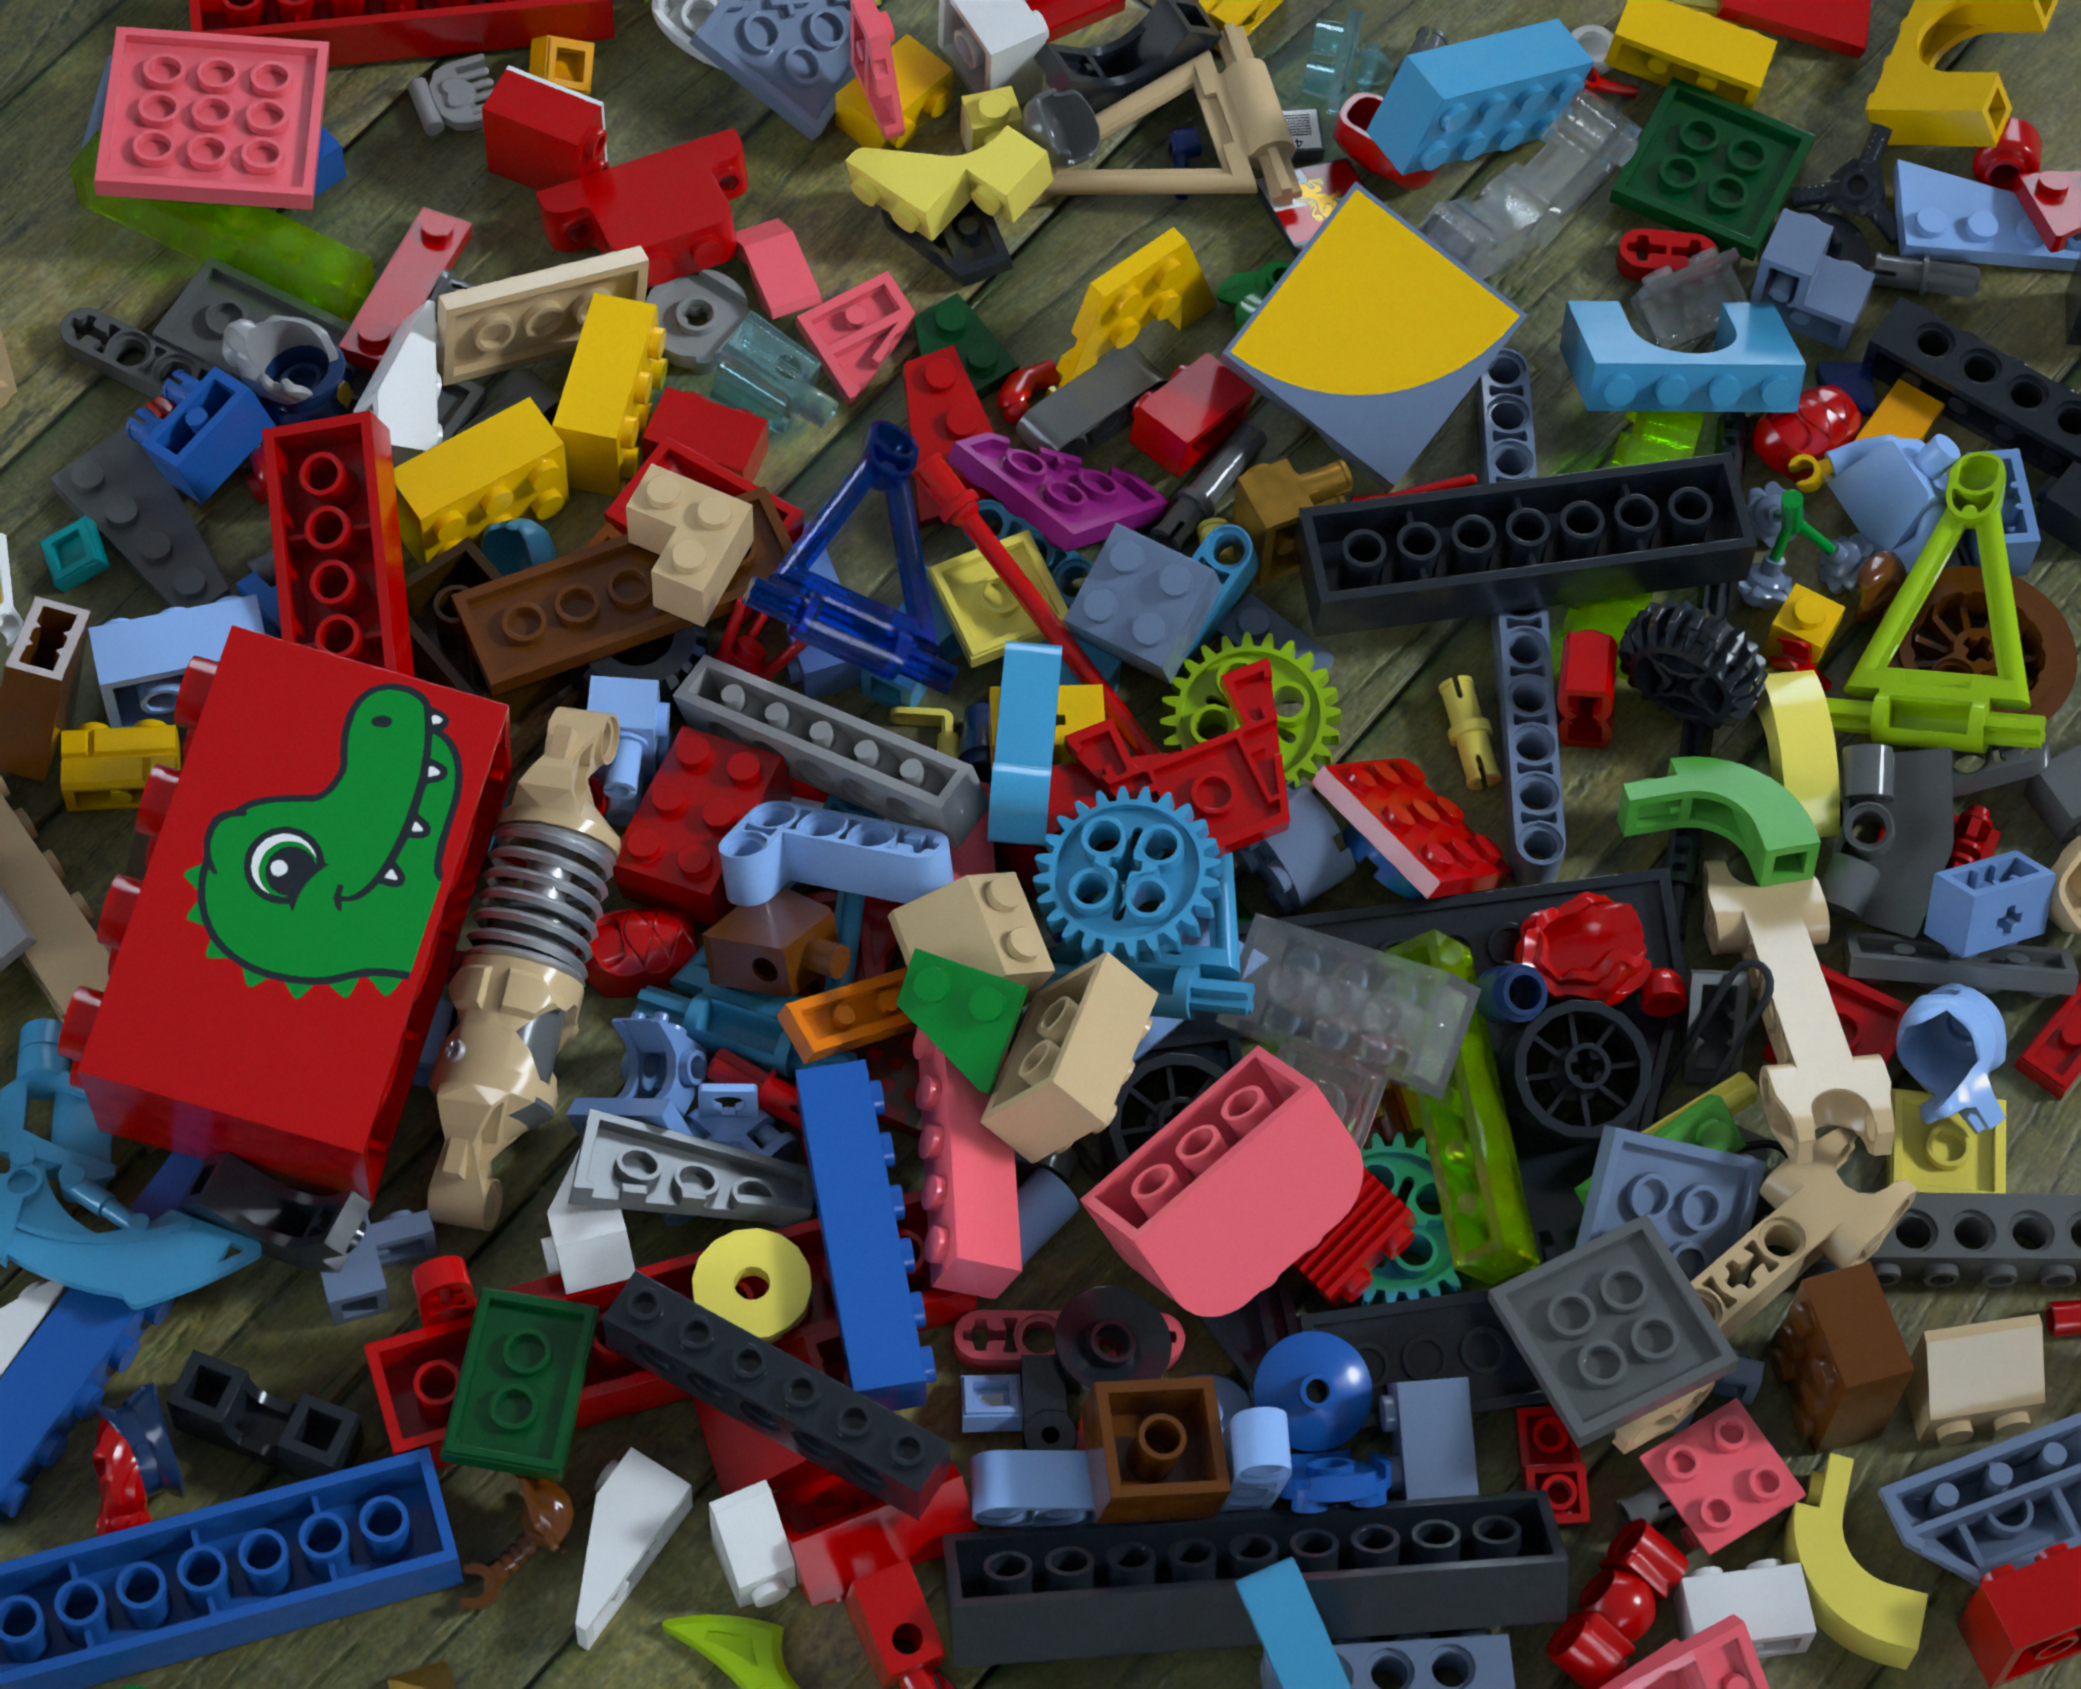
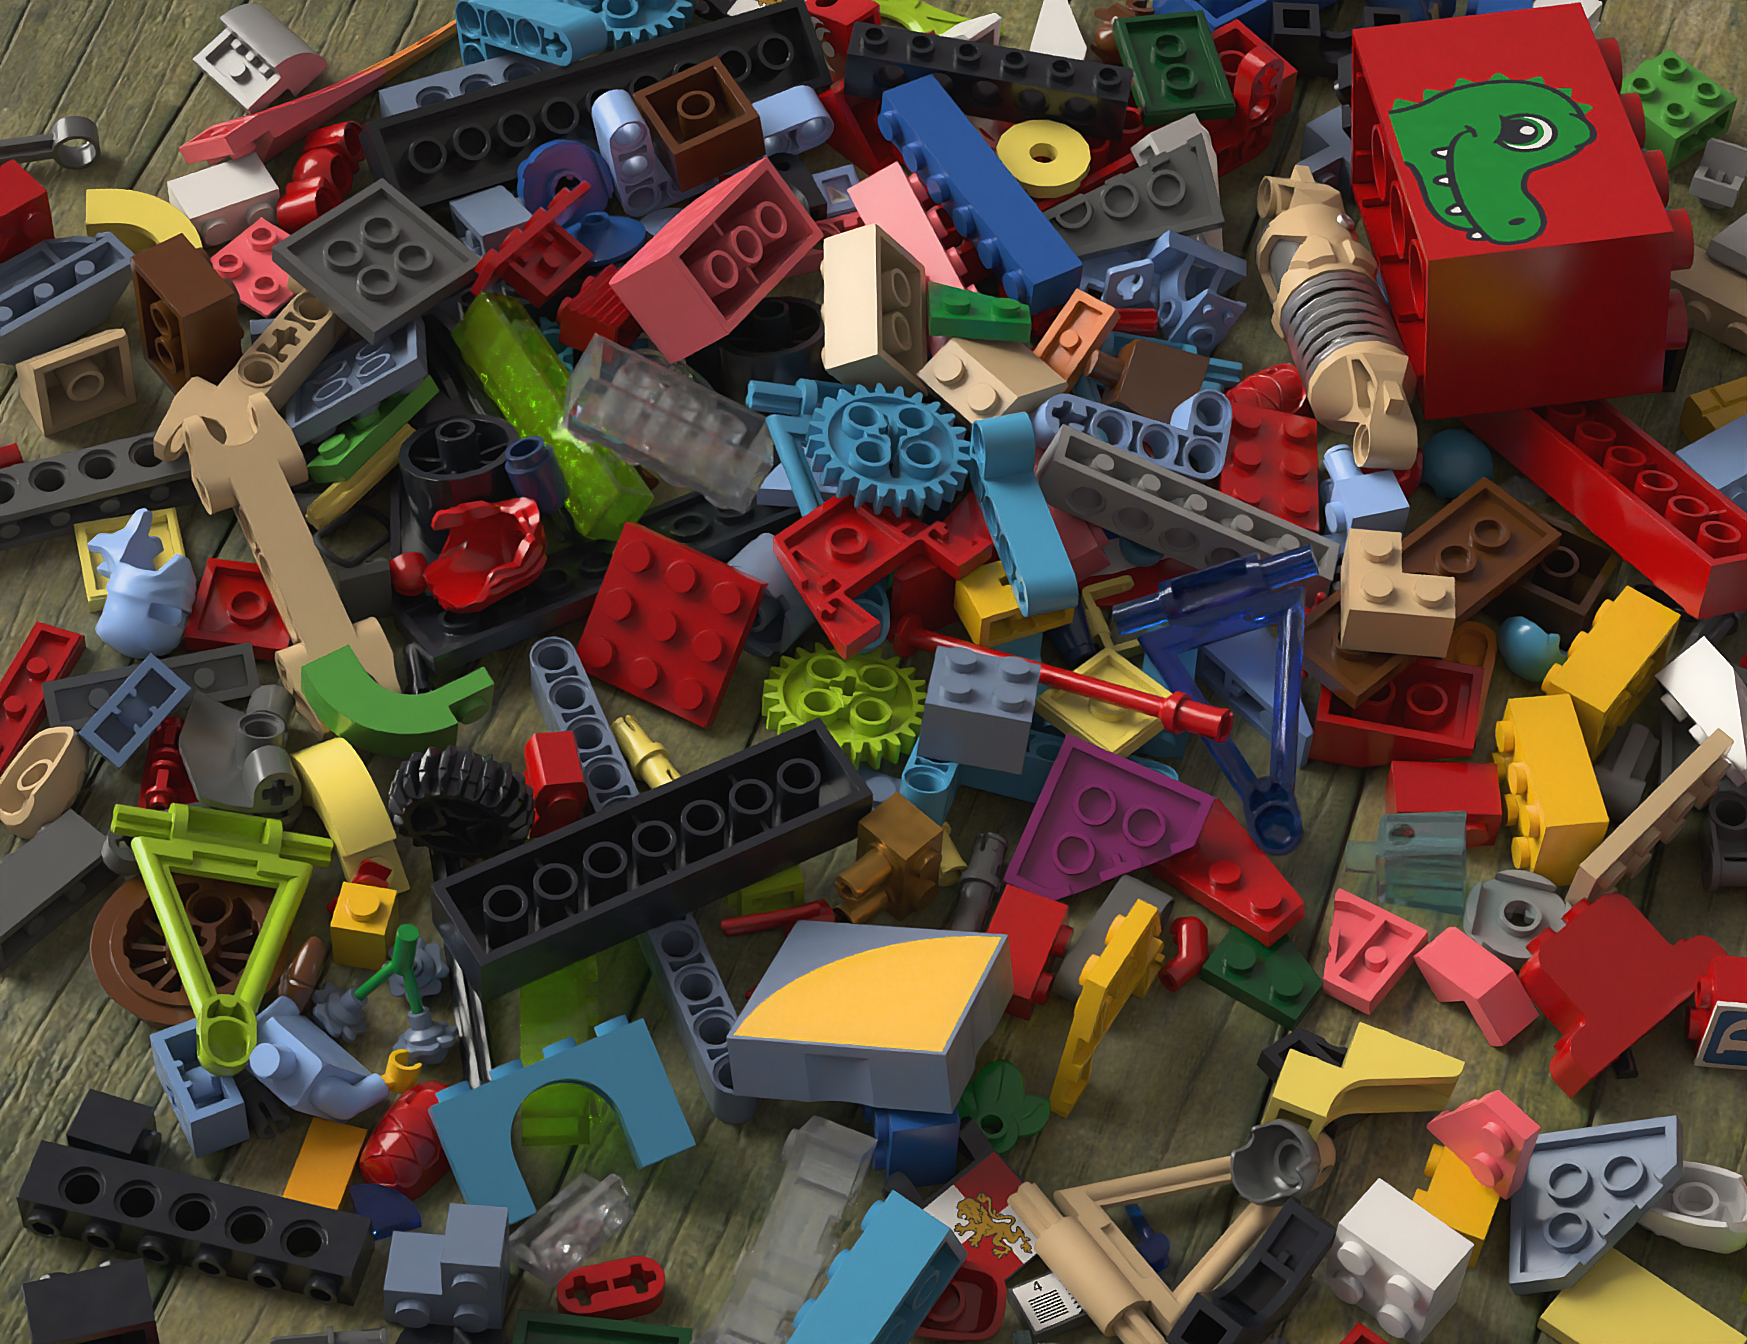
camera: 160 degrees right, 10 degrees down
light yellow brick [960,85,1023,153] -> none
none -> red bracket [470,180,594,309]

